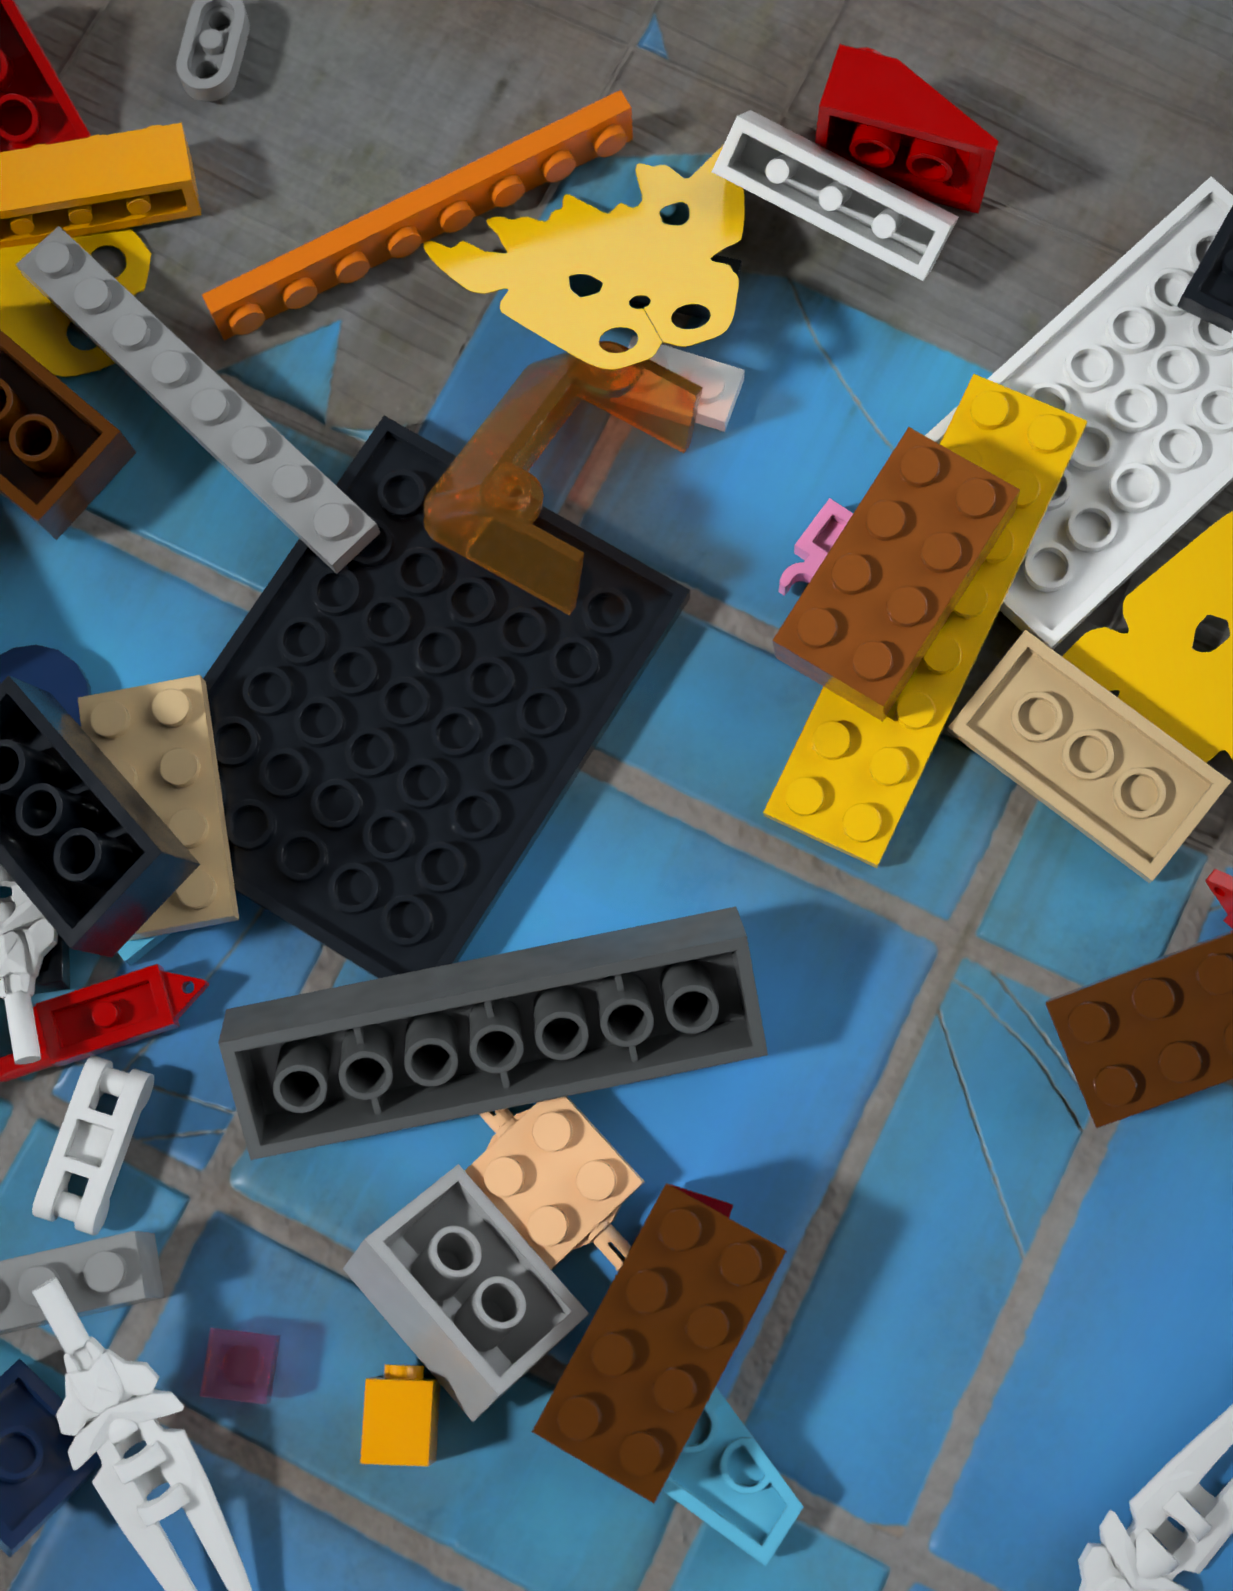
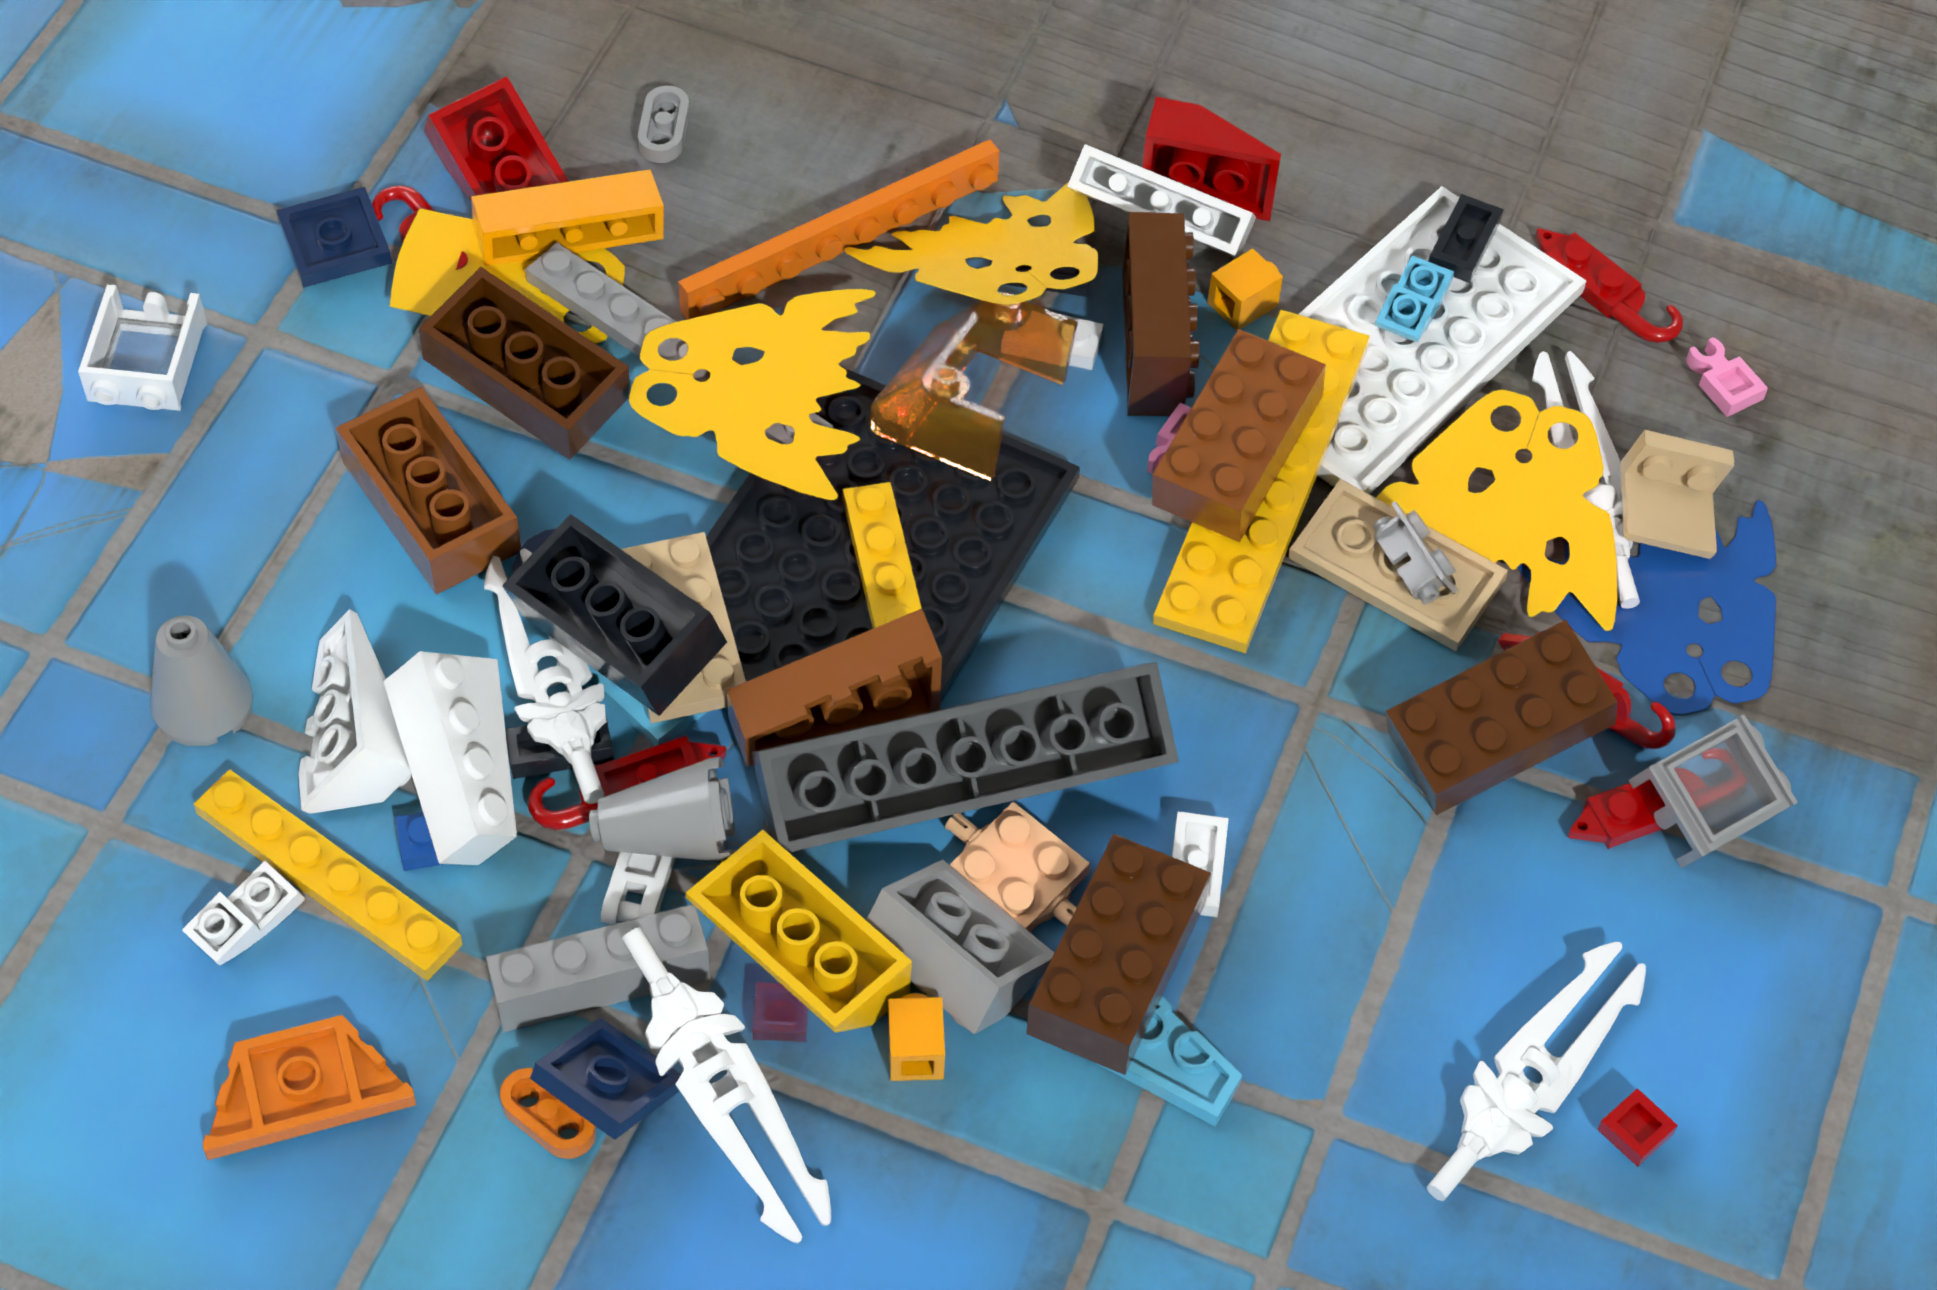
camera: 15 degrees left, 20 degrees down
none -> light grey cone [589,757,736,862]
none -> yellow piece [629,289,876,500]
none -> yellow slope [686,830,912,1033]
none -> dark orange wedge [727,608,942,767]
none -> yellow plate [843,482,921,629]
none -> reddish brown brick [1122,212,1199,416]
none -> white plate [1172,811,1229,917]
none -> light orange brick [1207,248,1283,331]
none -> light grey hinge [1373,501,1458,604]
none -> medium azure slope [1375,255,1454,343]

